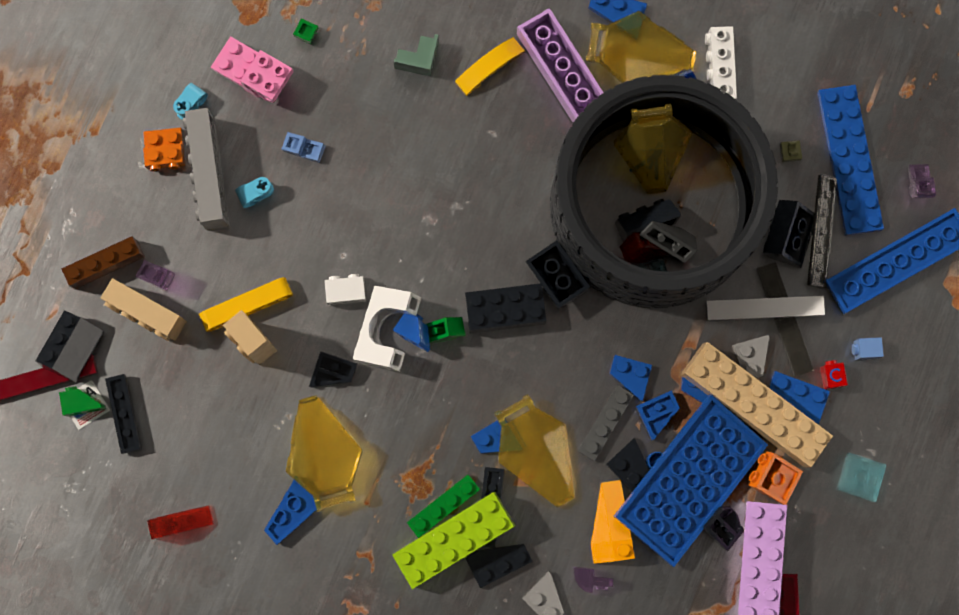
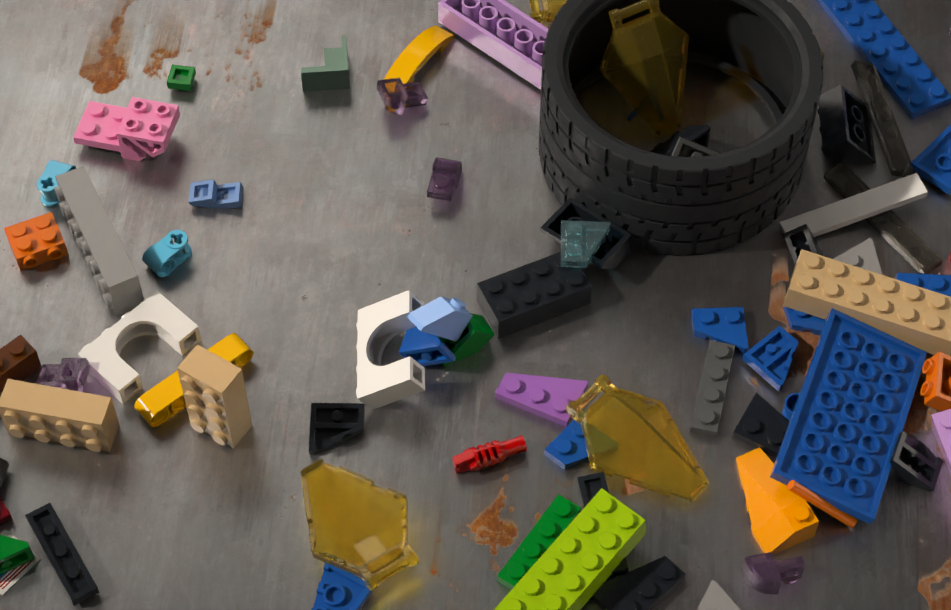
camera: 15 degrees left, 25 degrees down
white brick [325,274,366,306] -> none
none -> white arch [78,291,201,404]
none -> brick [377,78,428,115]
none -> light blue slope [407,296,473,341]
none -> clear purple brick [427,157,462,201]
none -> red hinge [452,435,527,473]
none -> medium lavender wing [495,372,589,427]
none -> clear light blue wing [561,220,610,268]
none -> black slope [783,224,823,265]
none -> orange bar [787,480,857,528]

